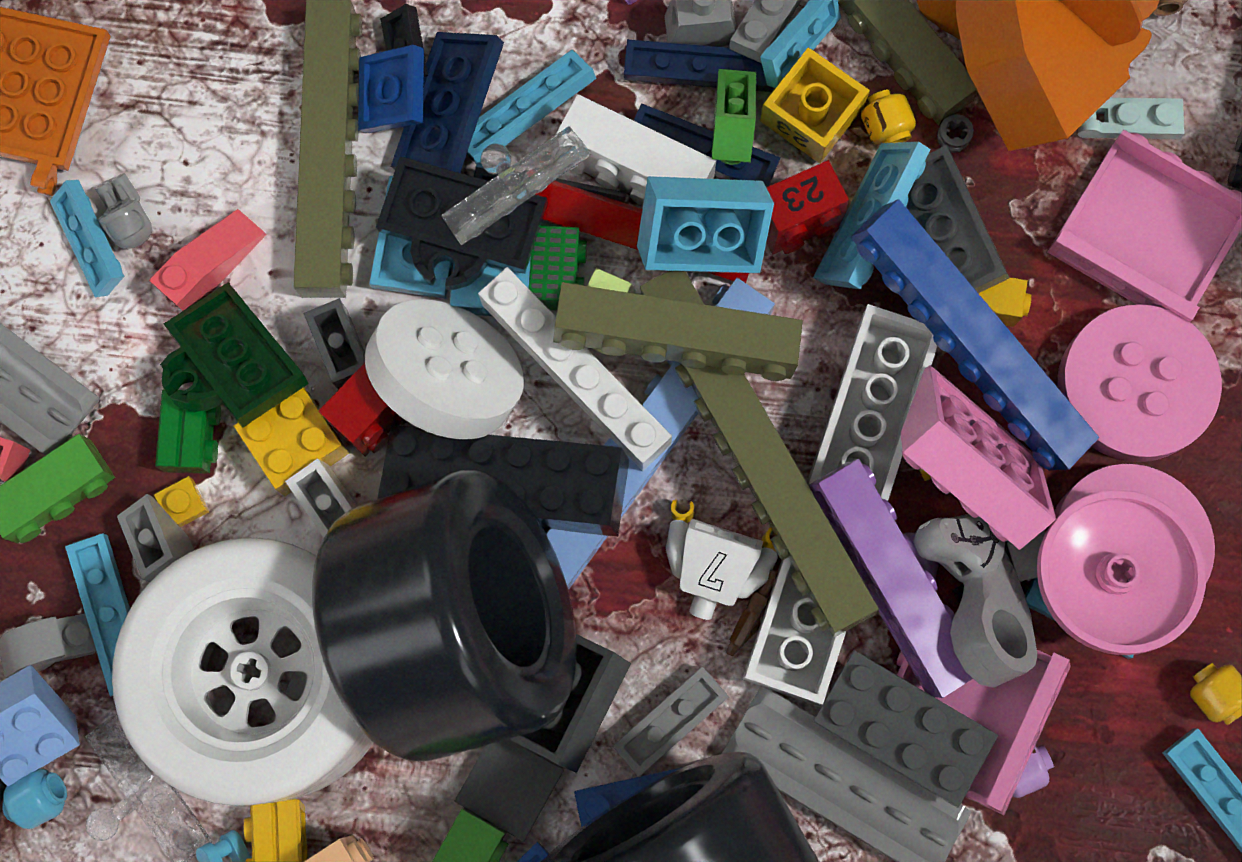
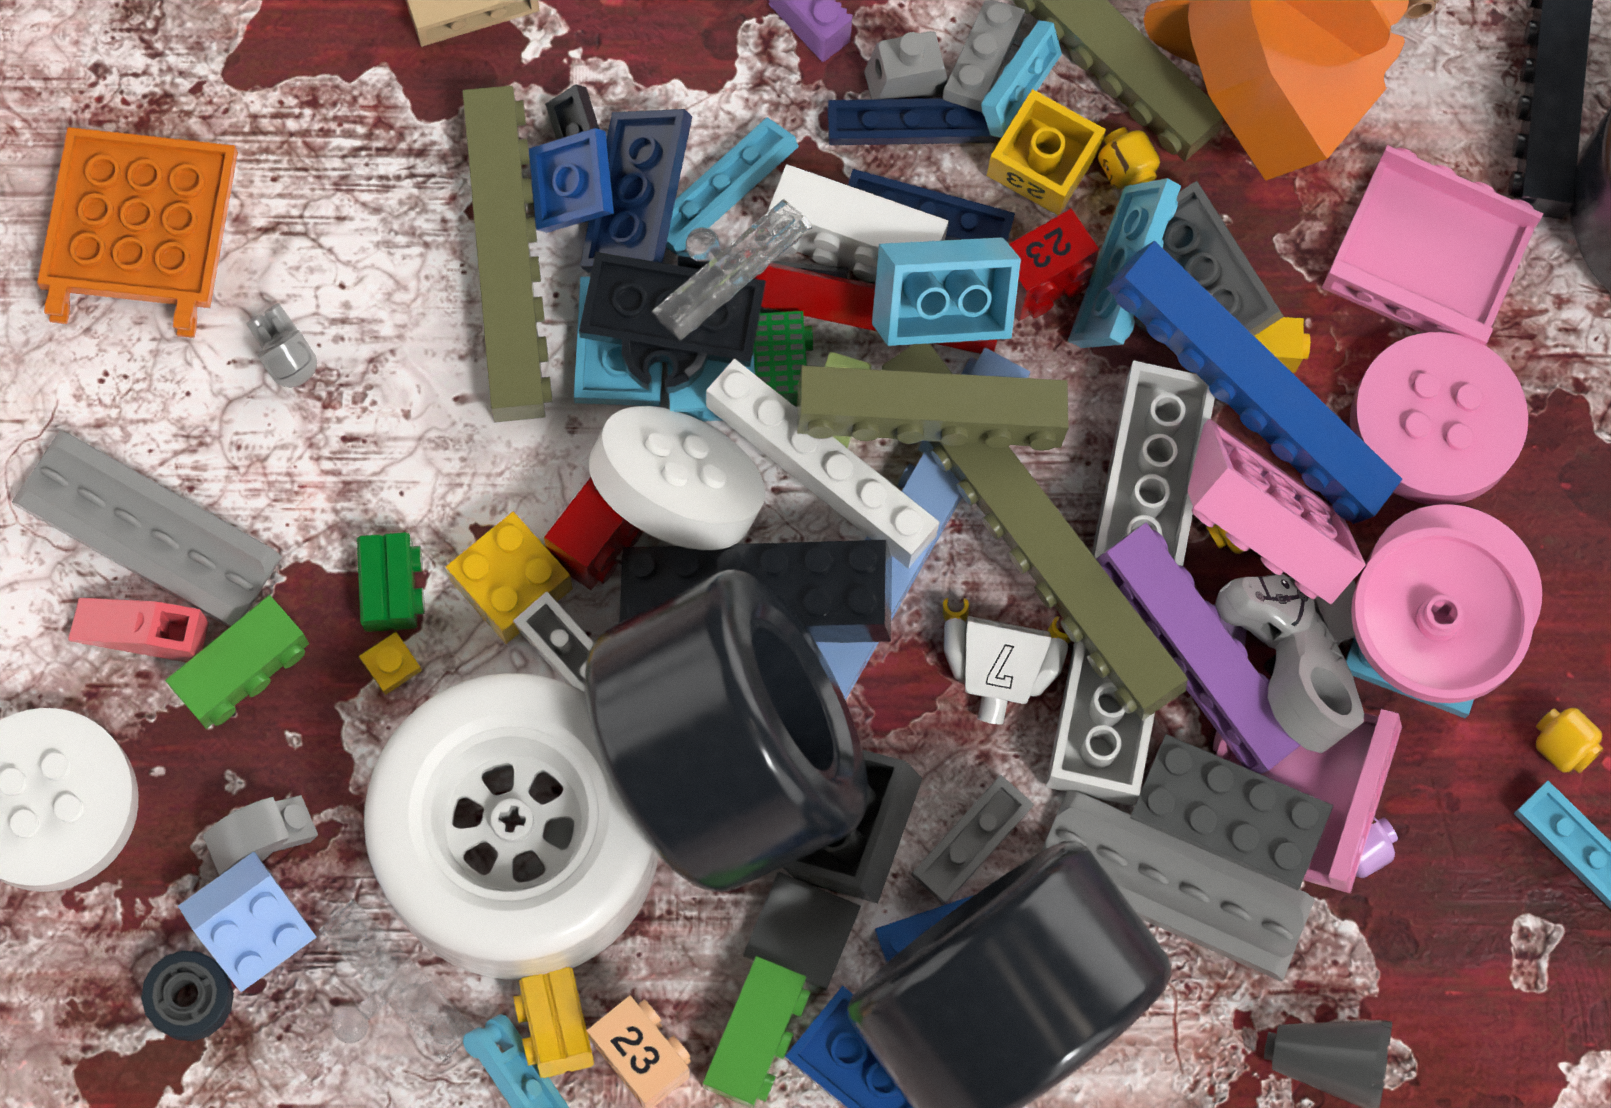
camera: 15 degrees left, 5 degrees down
medium azure head [2,769,67,829] -> none
medium azure plate [50,179,125,298] -> none
medium azure plate [65,533,130,696] -> none
light grey slope [117,494,194,582] -> none
coral slope [149,209,266,311] -> none
dark green plate [160,282,309,428] -> none
dark grey brick [303,298,365,390] -> none
bright green brick [712,69,756,165] -> none
reddish brown hand [726,570,778,656] -> none
dark grey bush [937,114,974,153] -> none
light aqua plate [1078,97,1185,139] -> none

